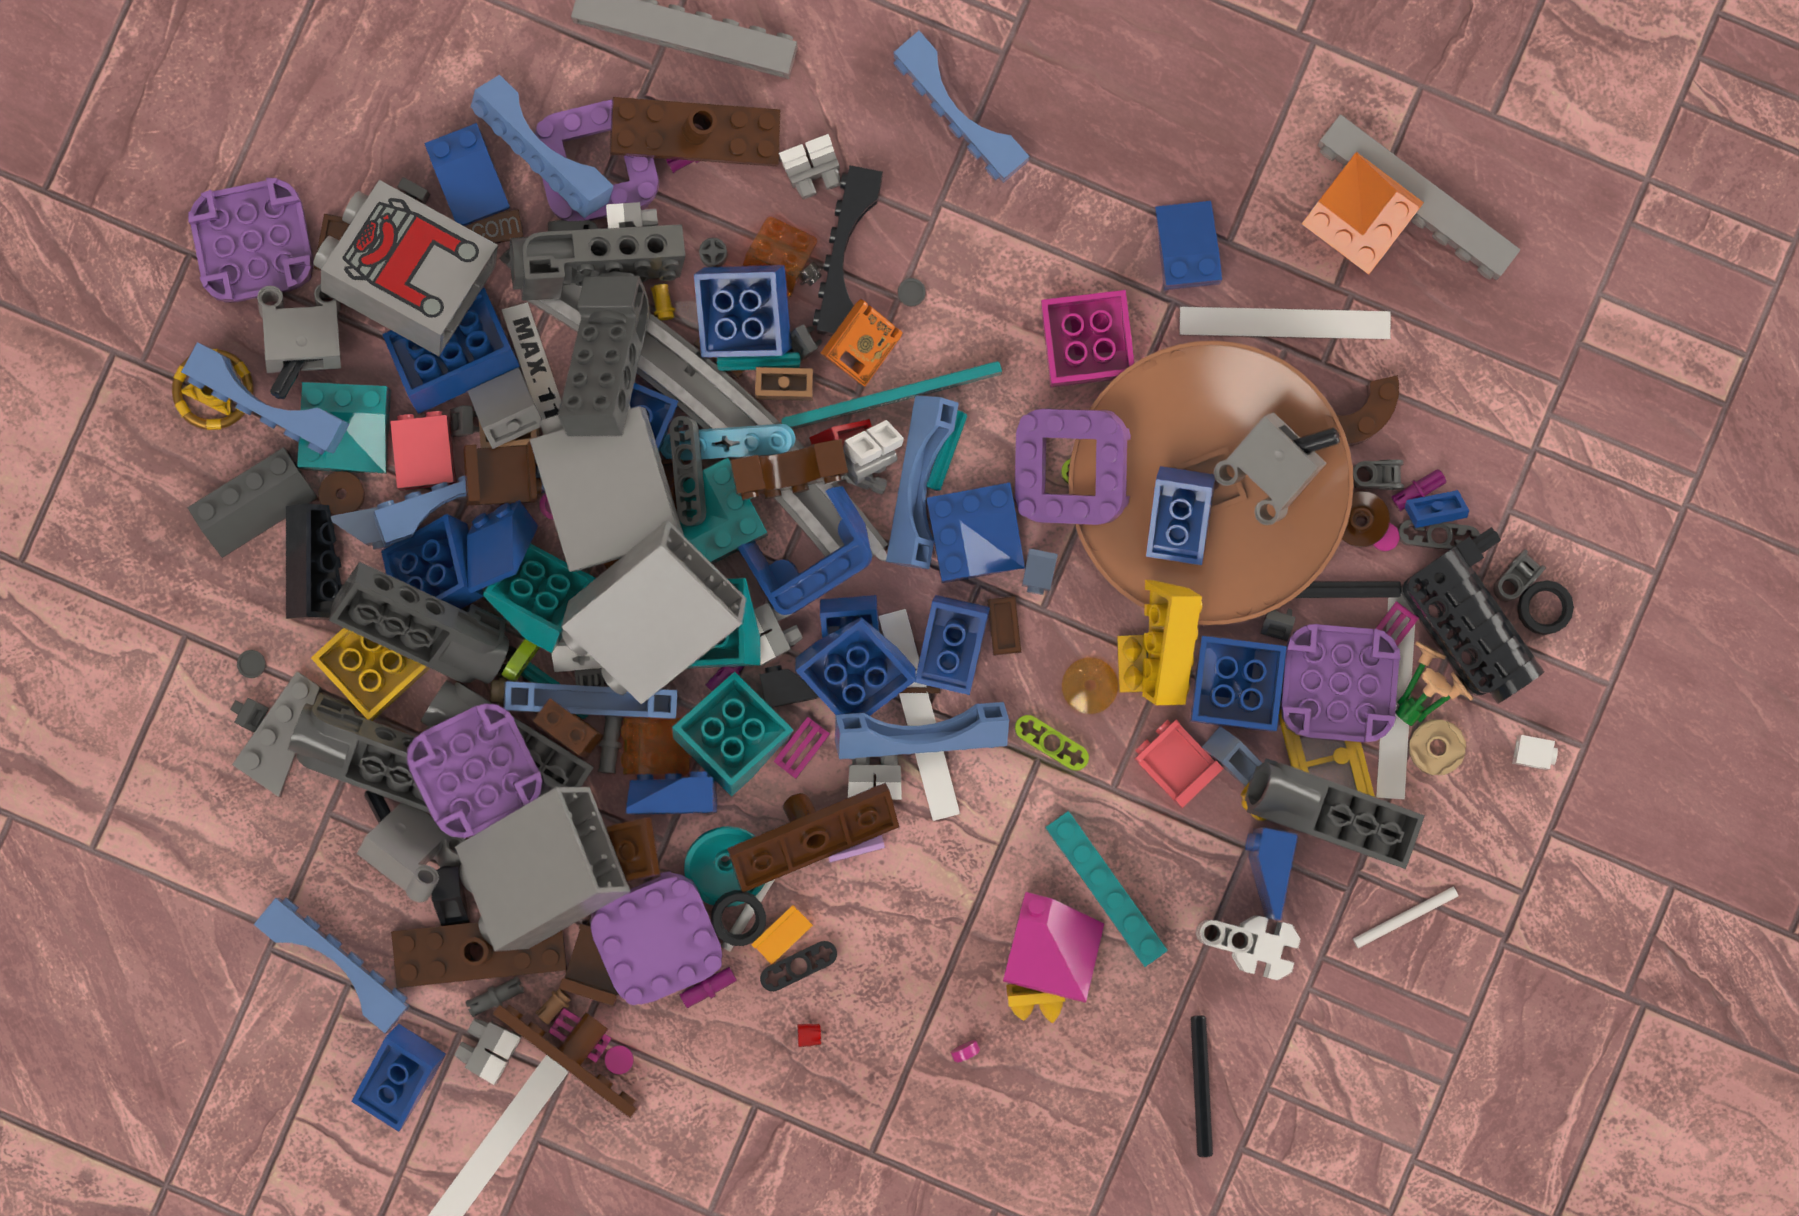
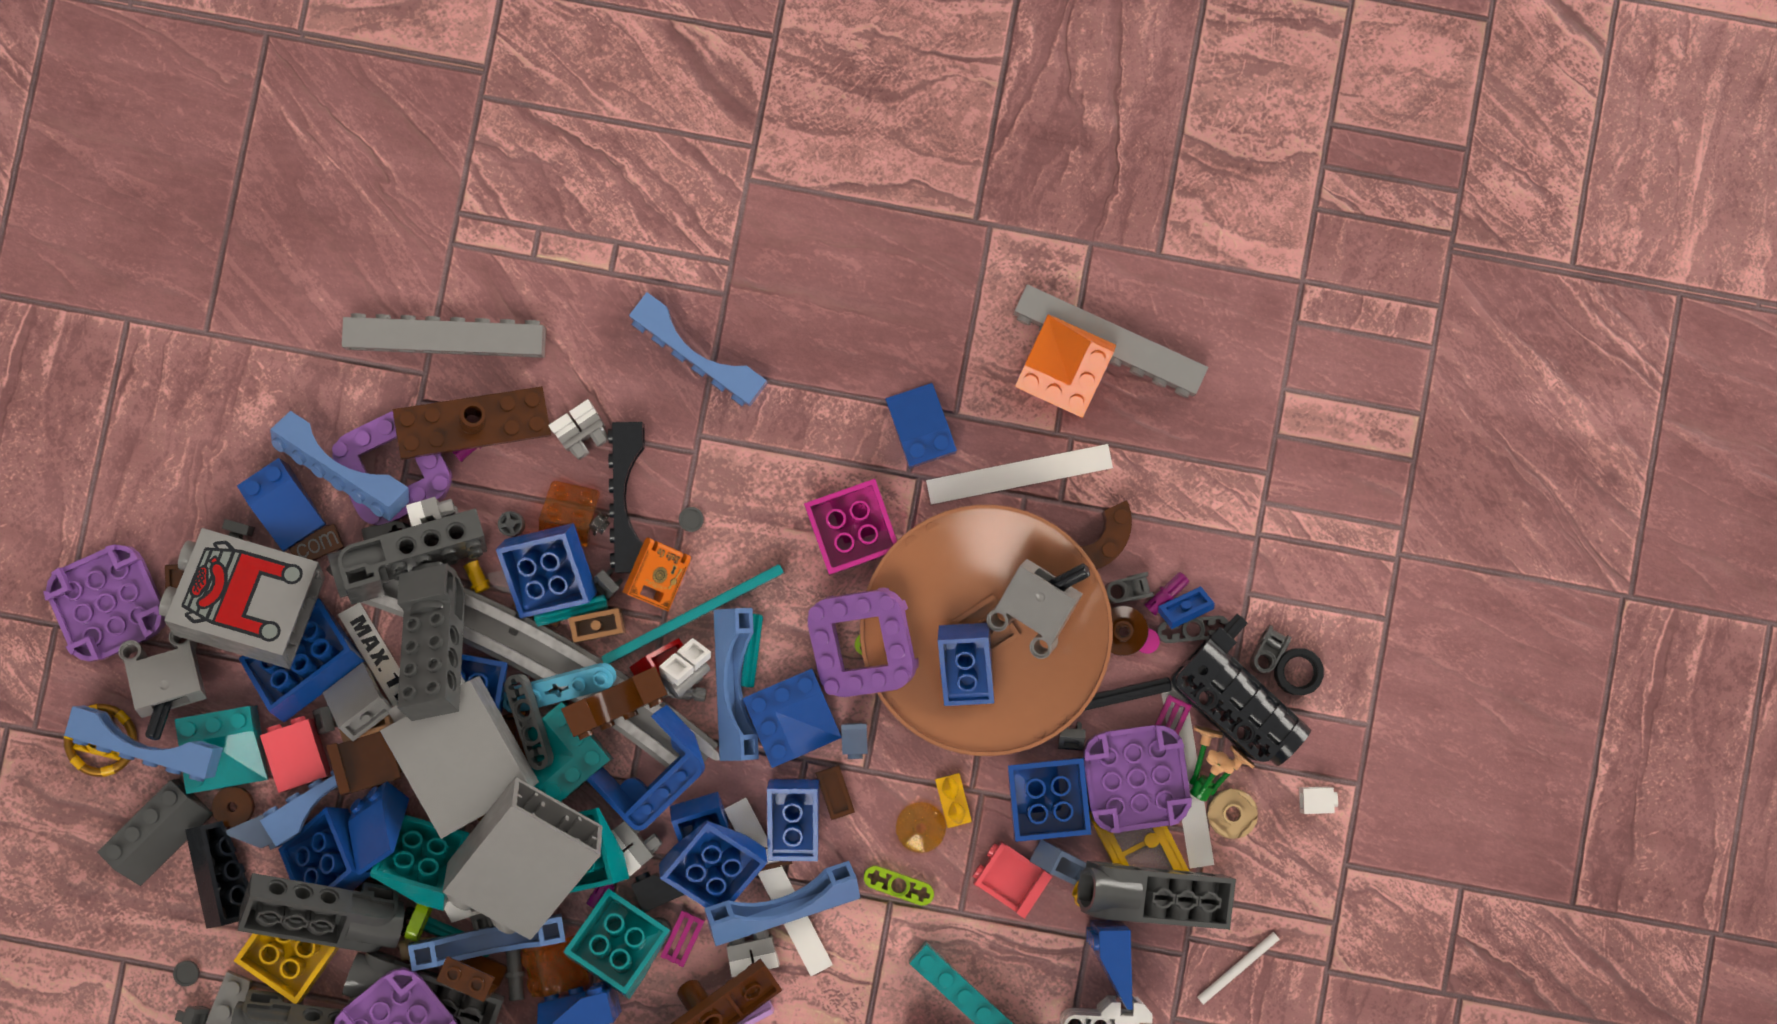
camera: 20 degrees left, 0 degrees up
yellow wedge [1142,580,1202,705] -> none

